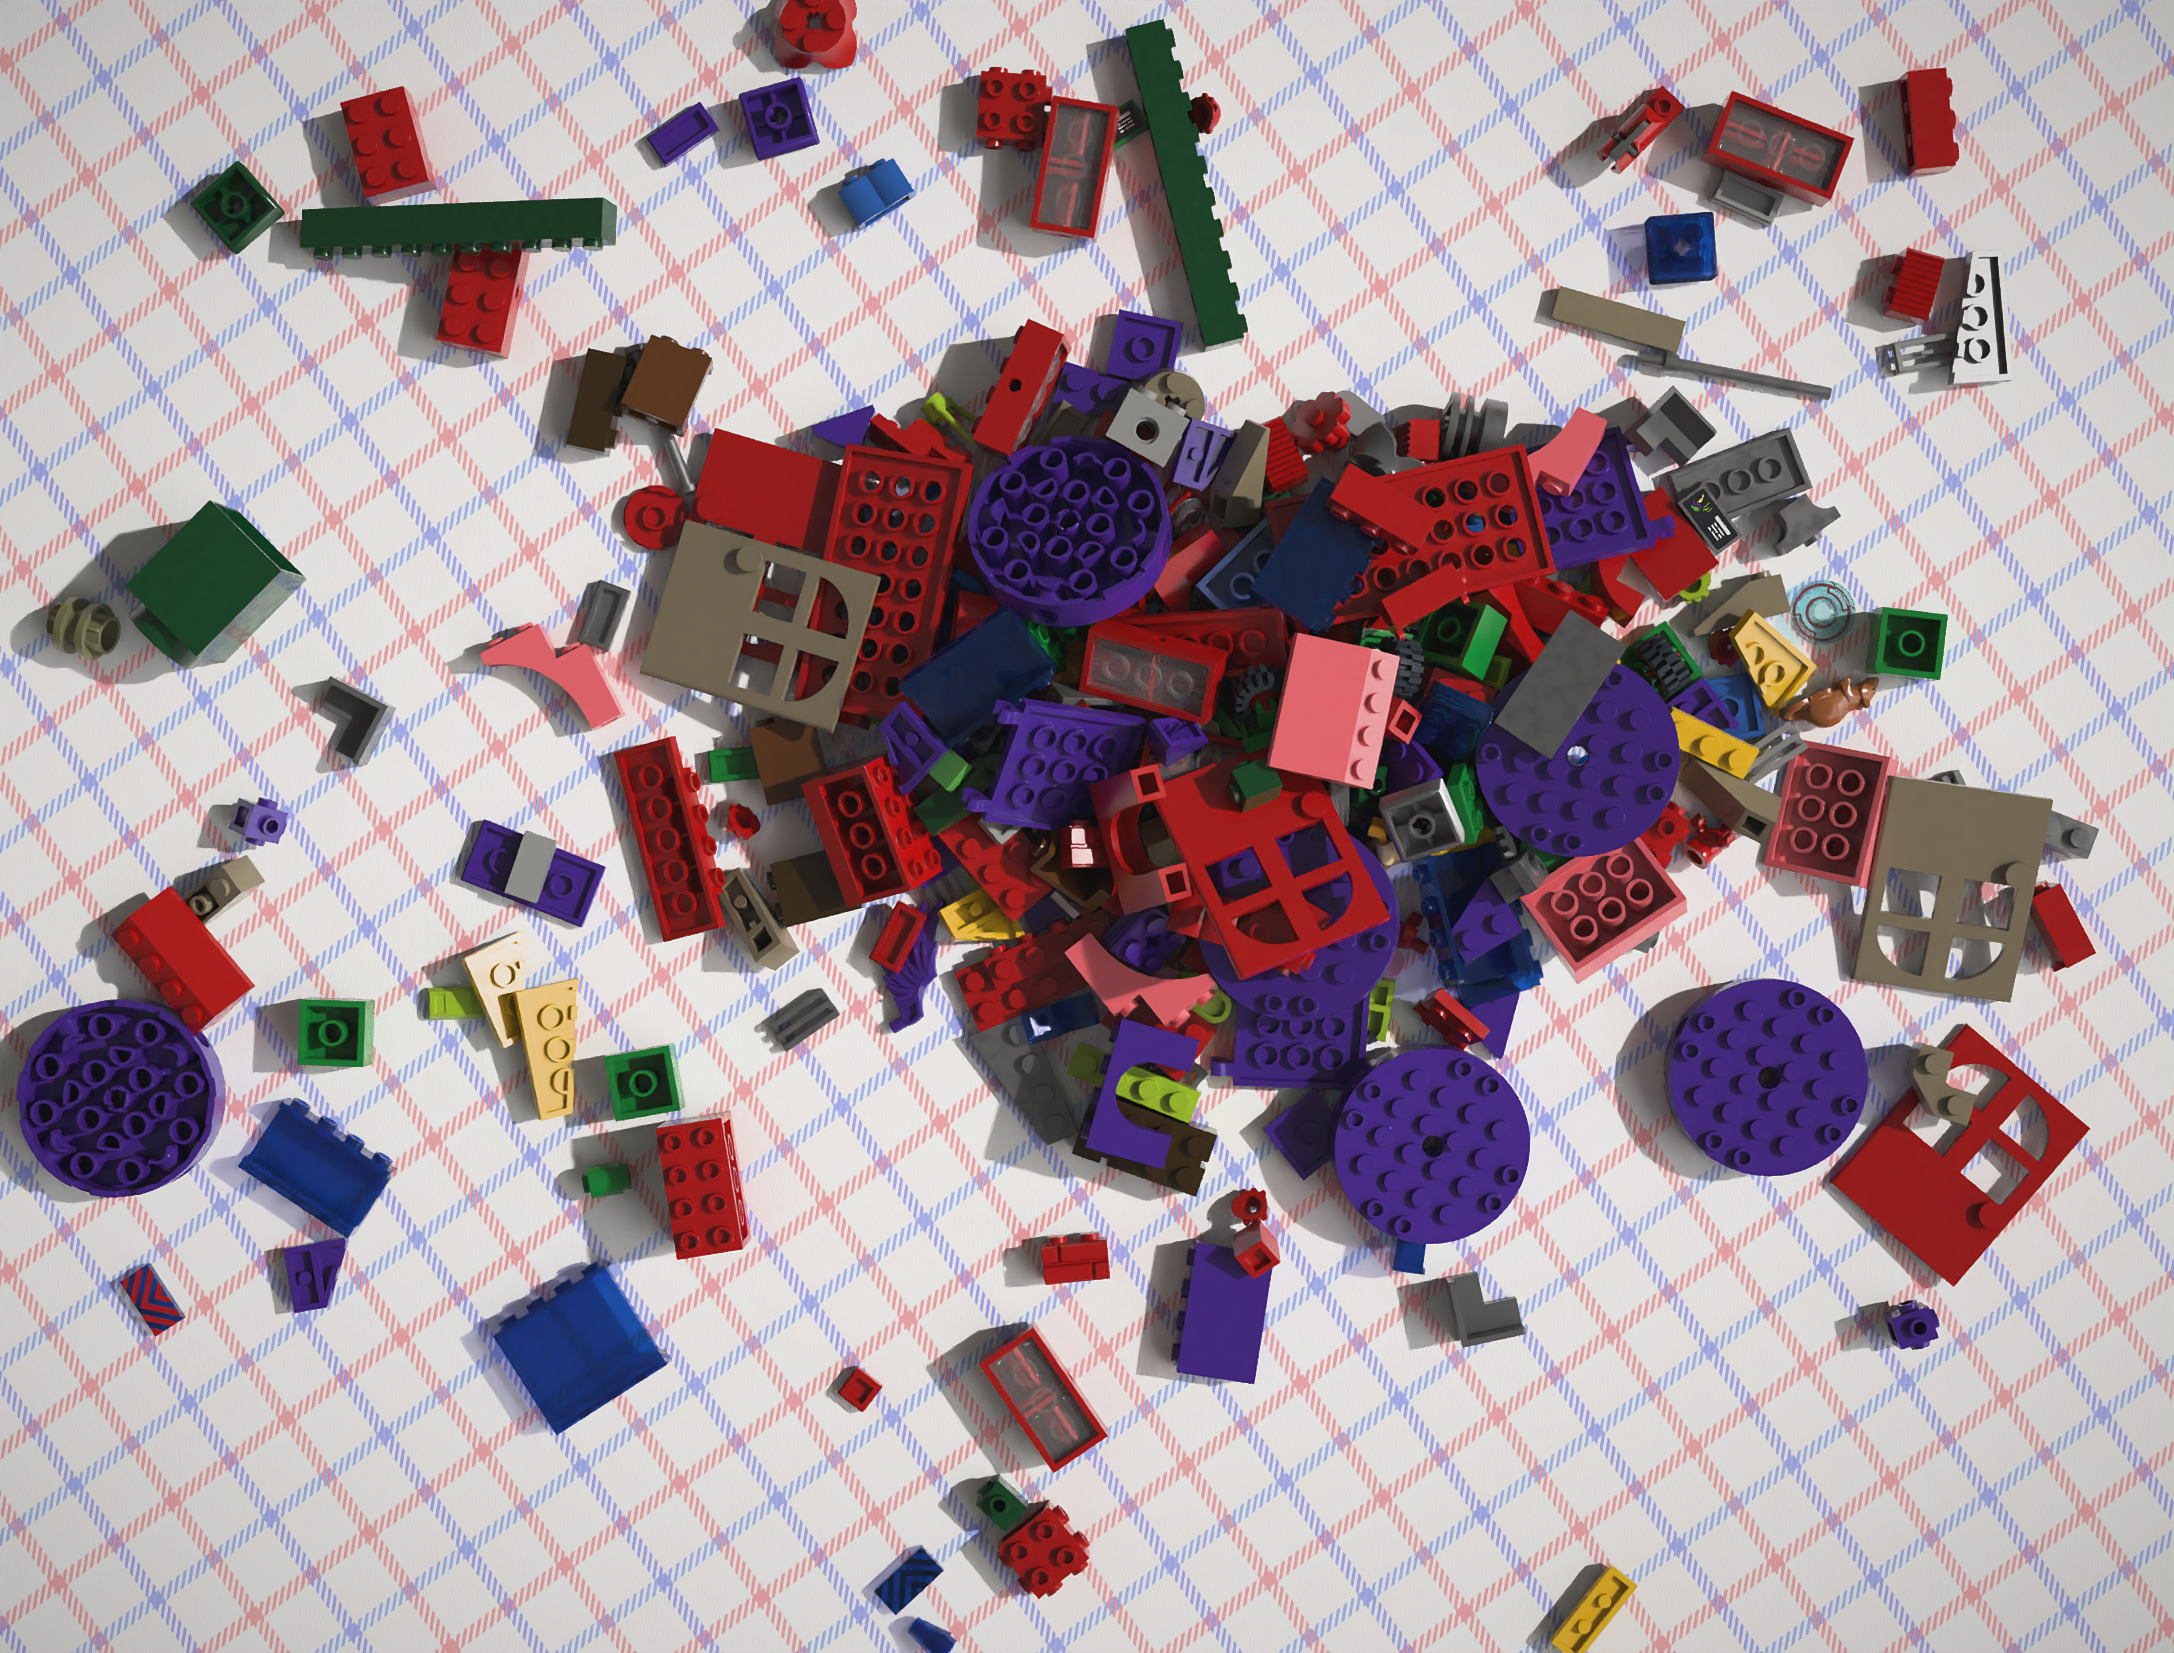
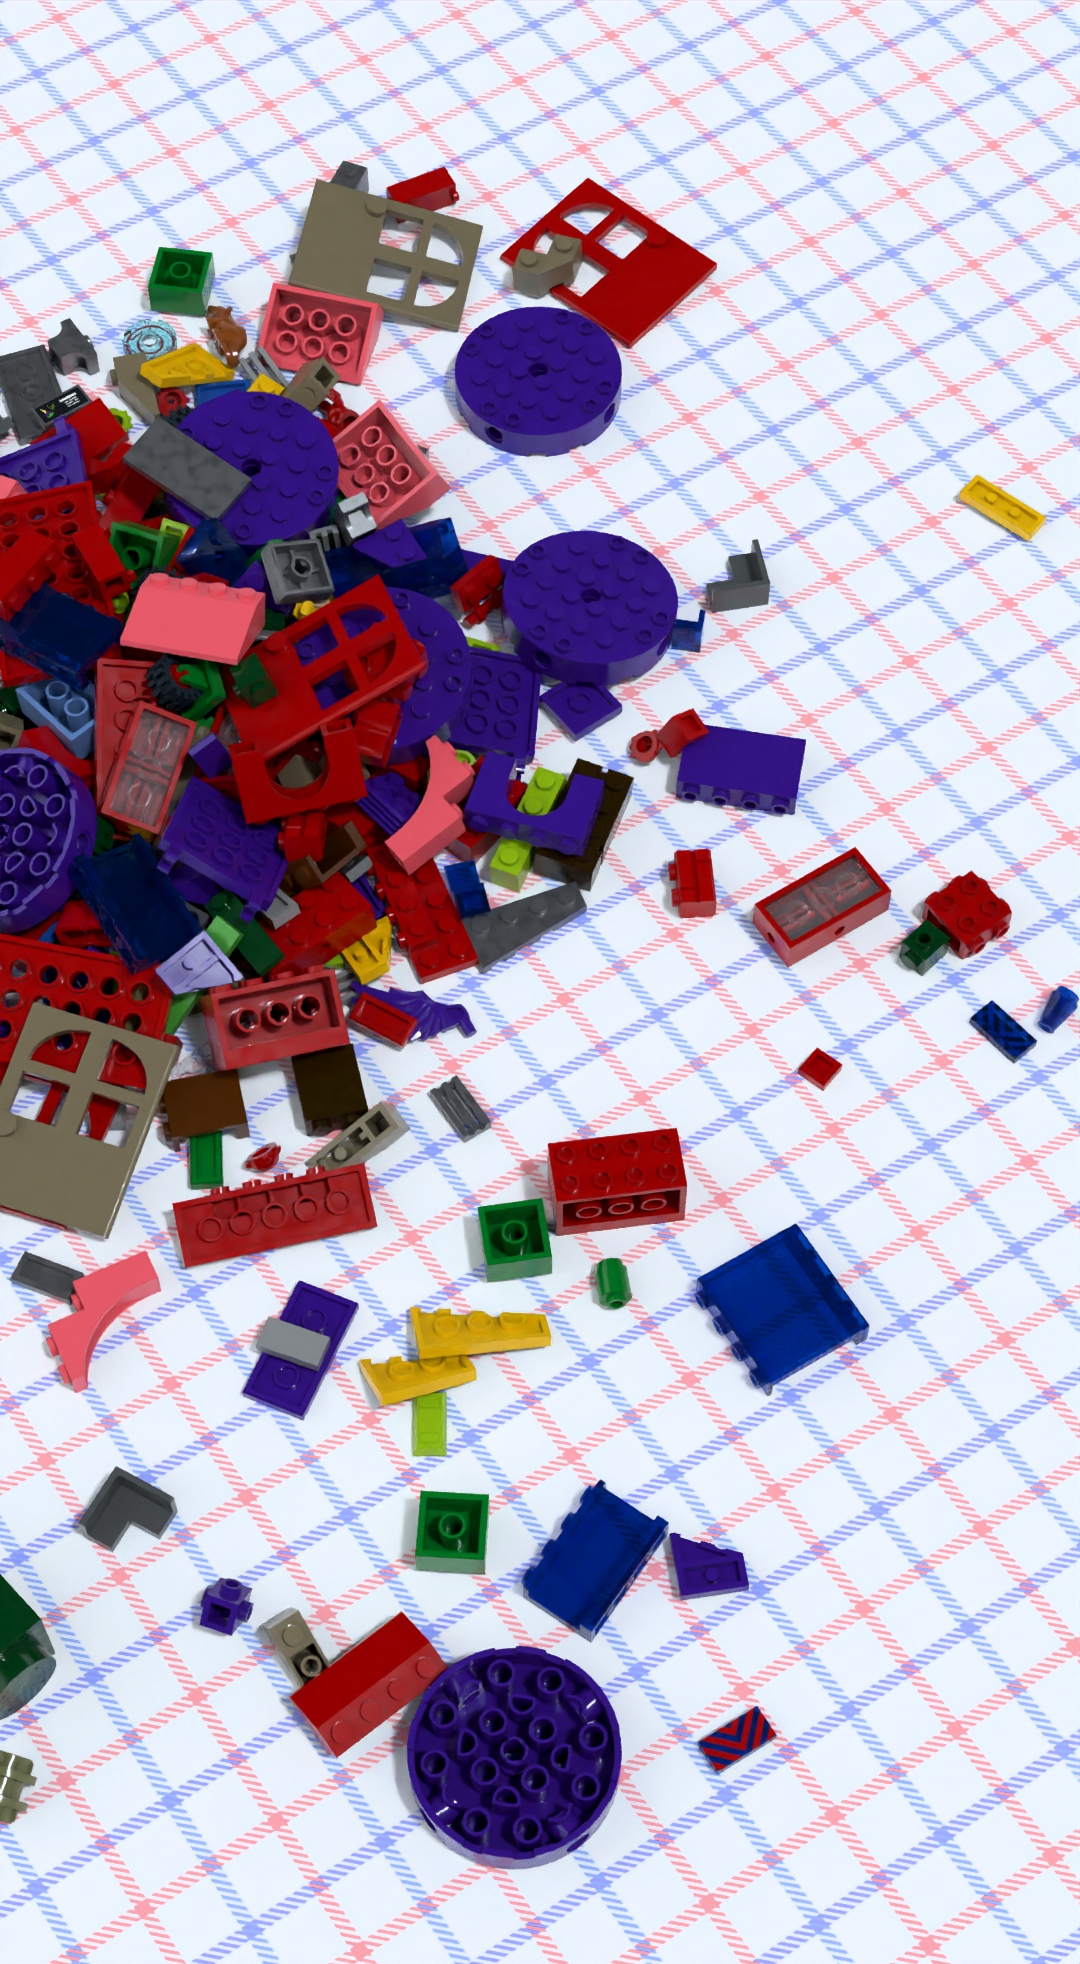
camera: 90 degrees left, 30 degrees down
dark purple brick [1883,1299,1940,1350] -> none

